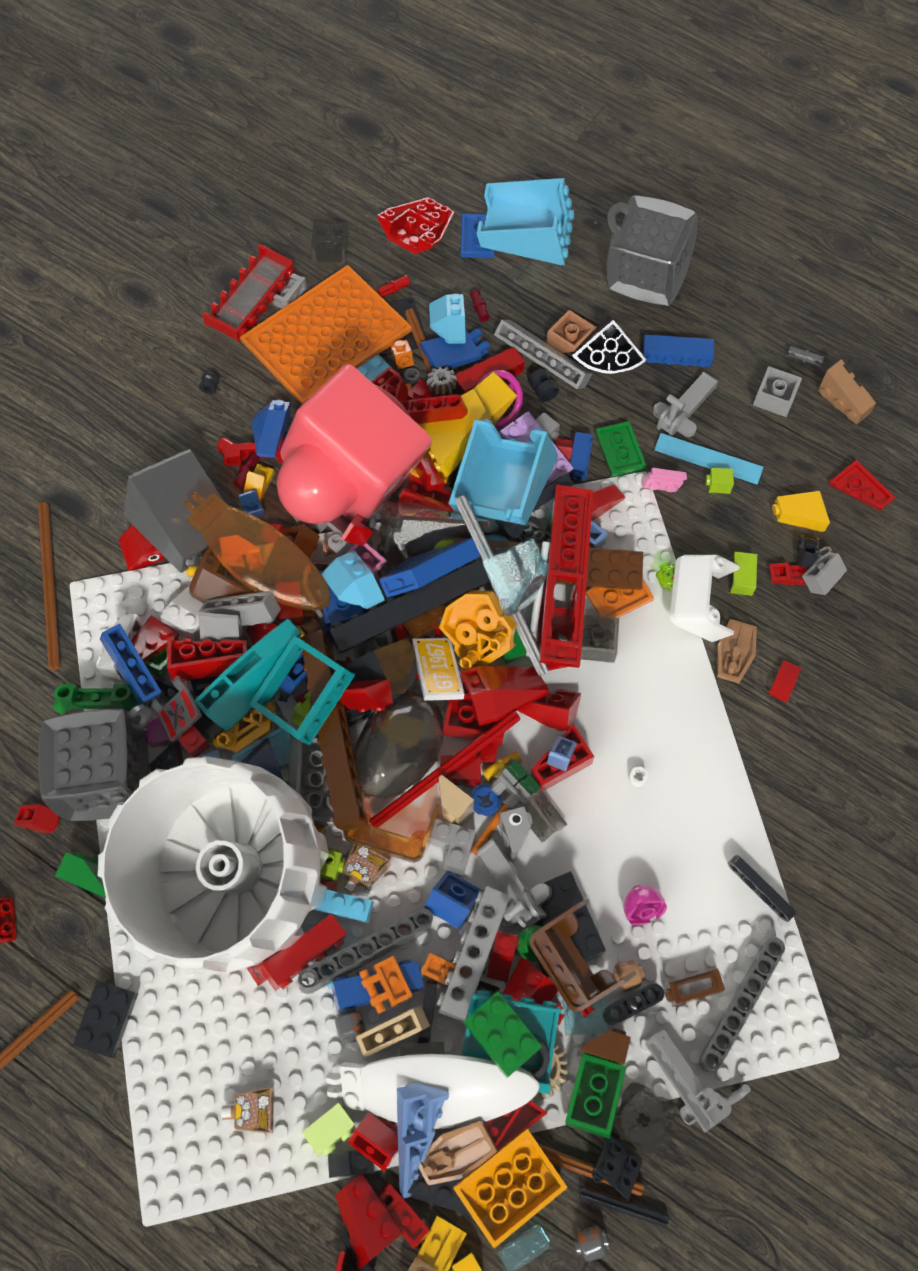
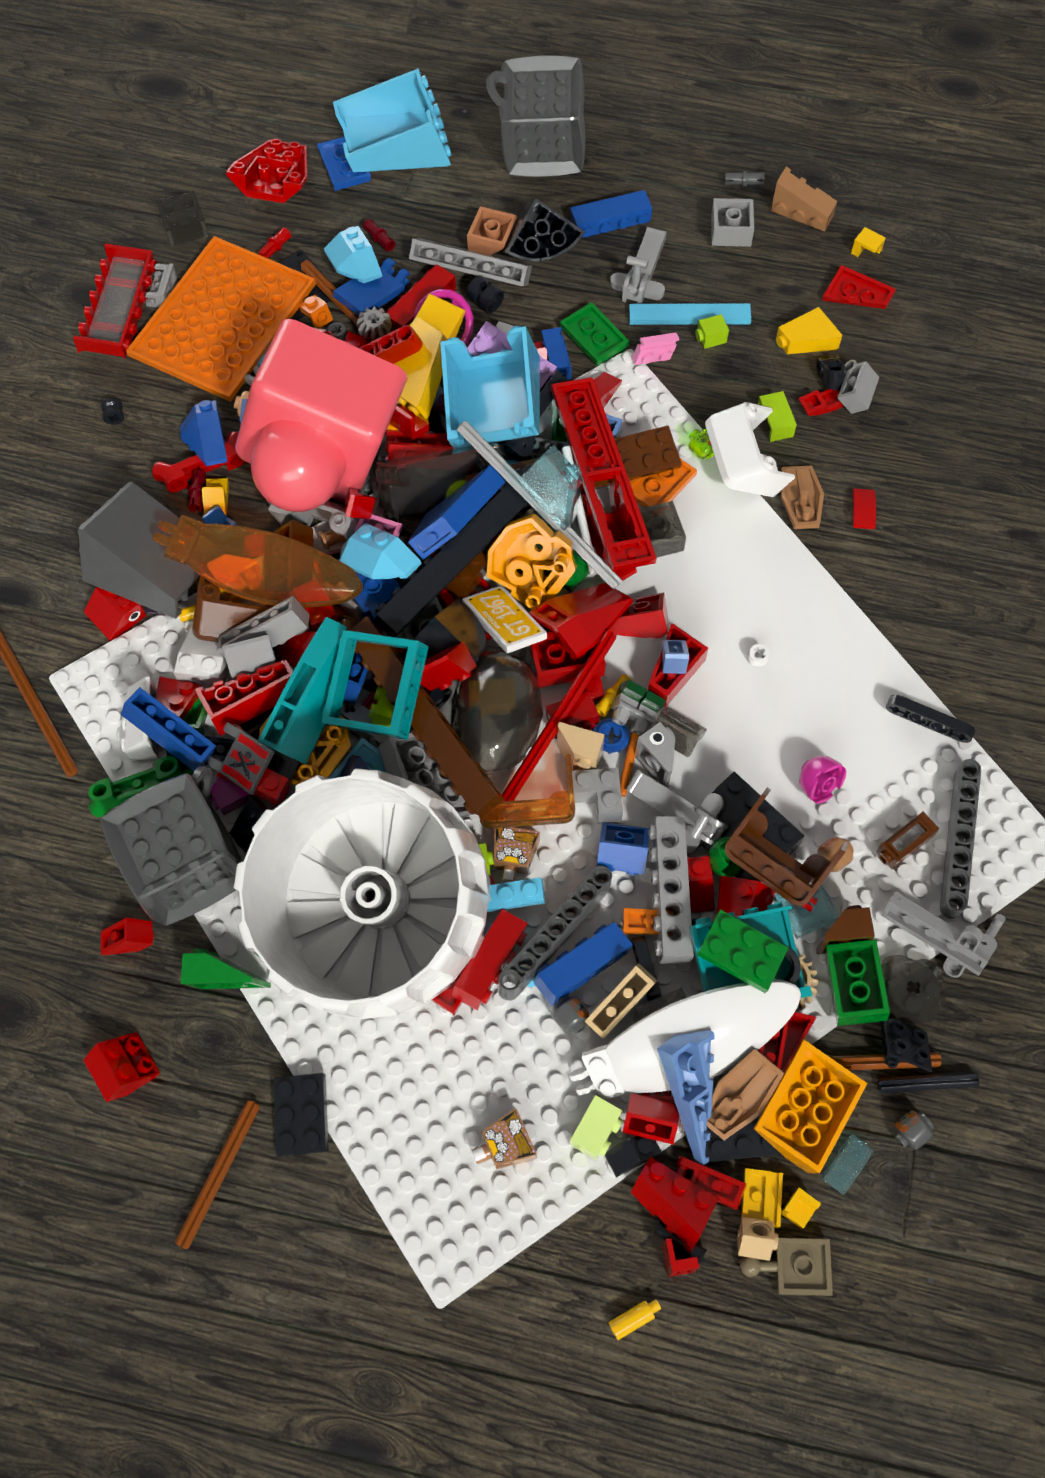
camera: 20 degrees left, 0 degrees up
orange plate [359,956,412,1014] -> none
black beam [603,983,664,1025] -> none
none -> yellow panel [851,227,885,257]

